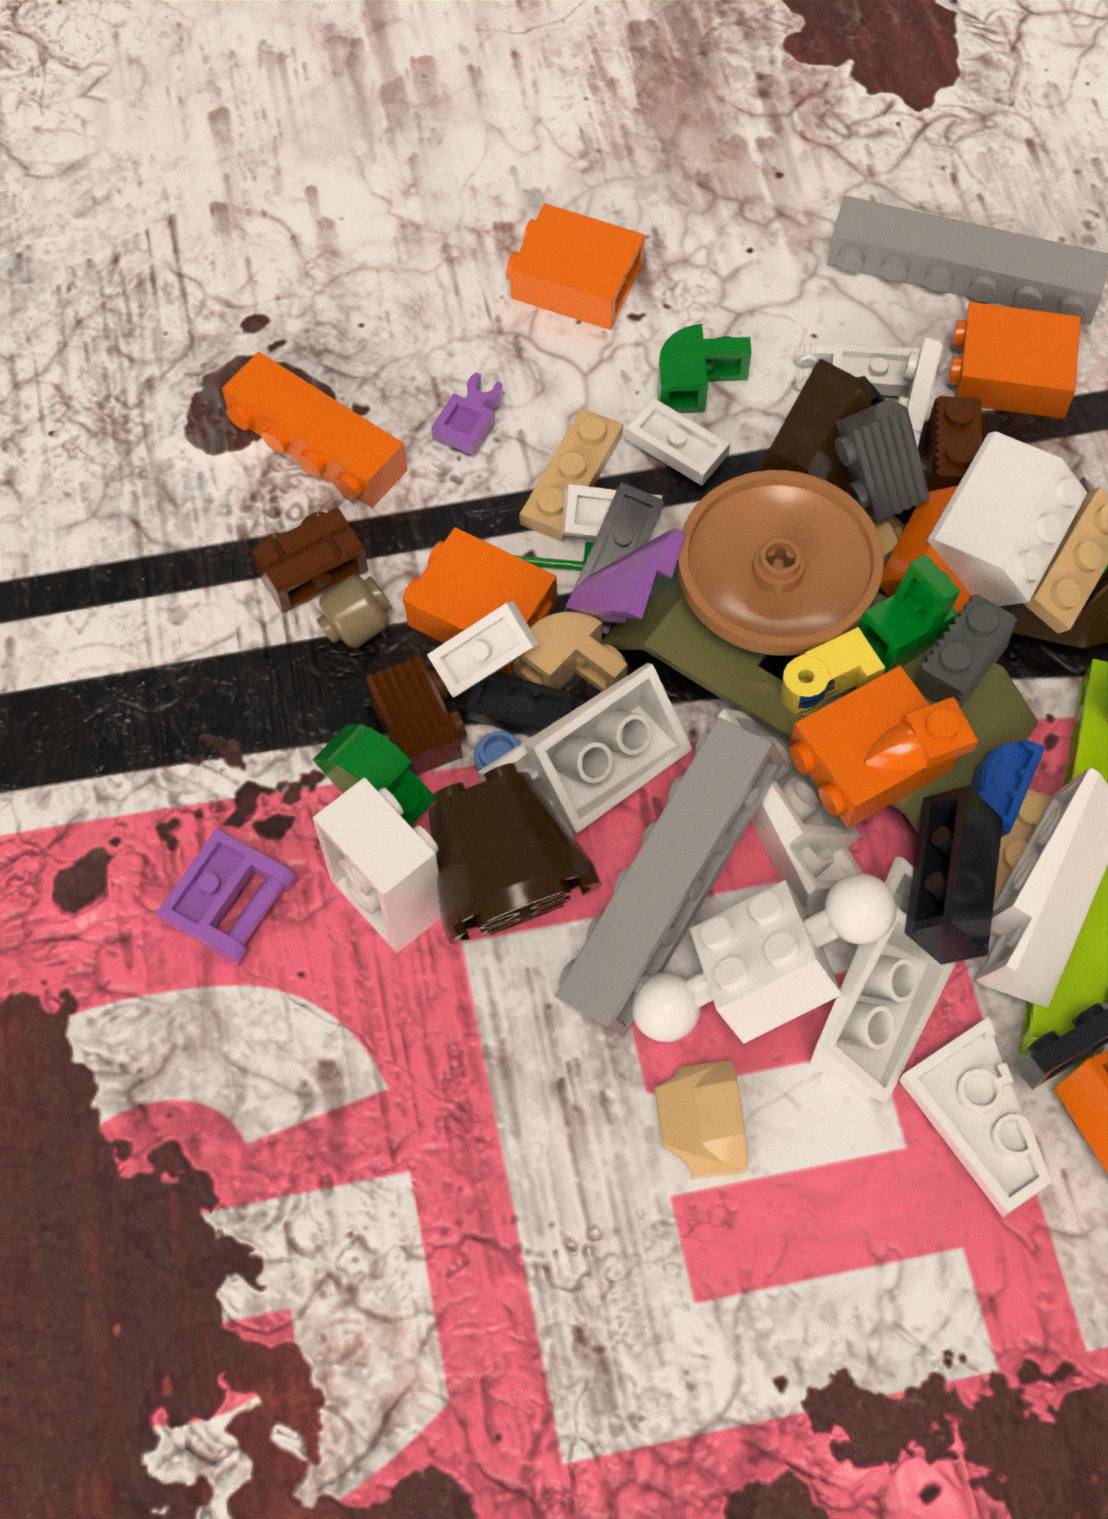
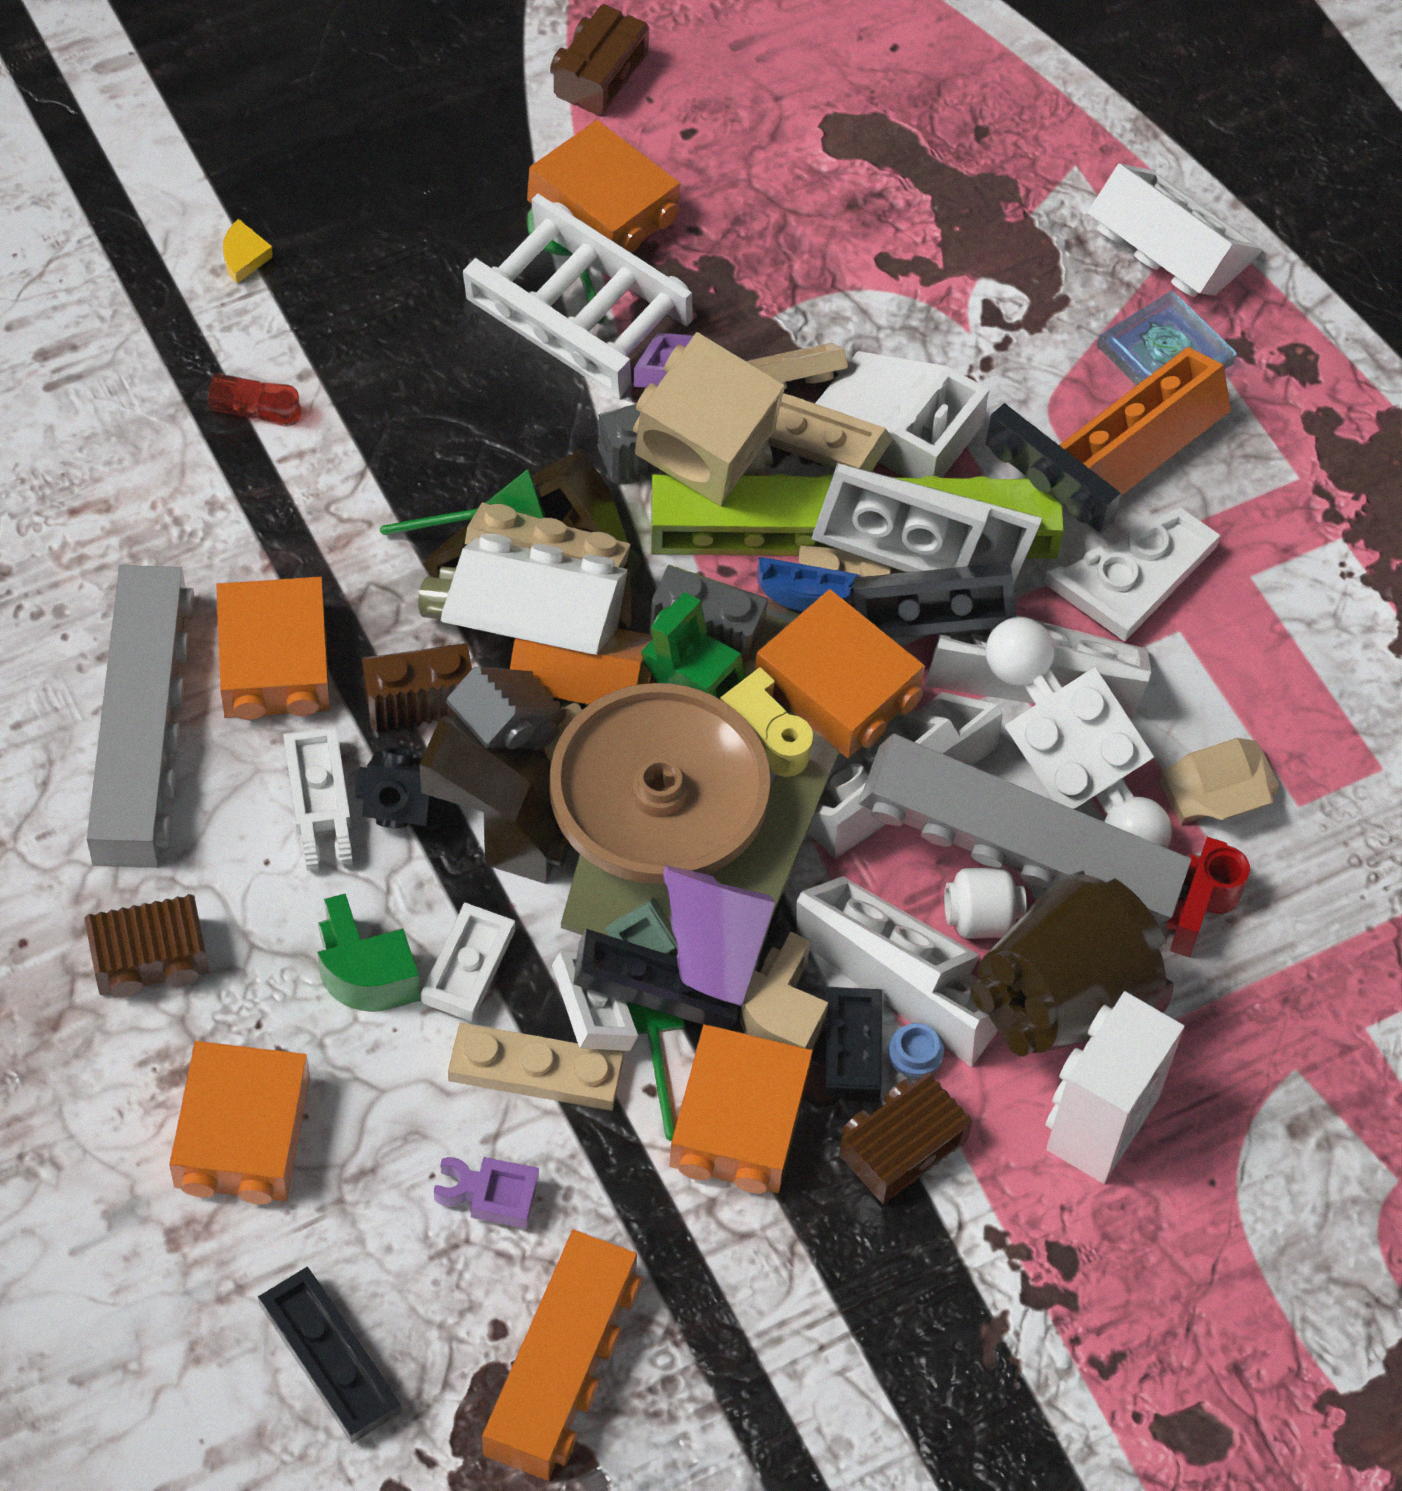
camera: 110 degrees left, 5 degrees down
medium lavender plate [157,828,297,965] -> none
reddish brown brick [251,507,368,613] -> none
green brick [313,724,435,826] -> none
dark tan head [317,574,393,648] -> none
white plate [427,601,539,698] -> none
orange plate [864,697,978,772] -> none
white hinge [898,337,943,448] -> none
none -> reddish brown brick [84,894,209,998]
none -> black plate [258,1266,402,1444]
none -> white head [944,867,1026,939]
none -> red plate [1166,836,1250,958]

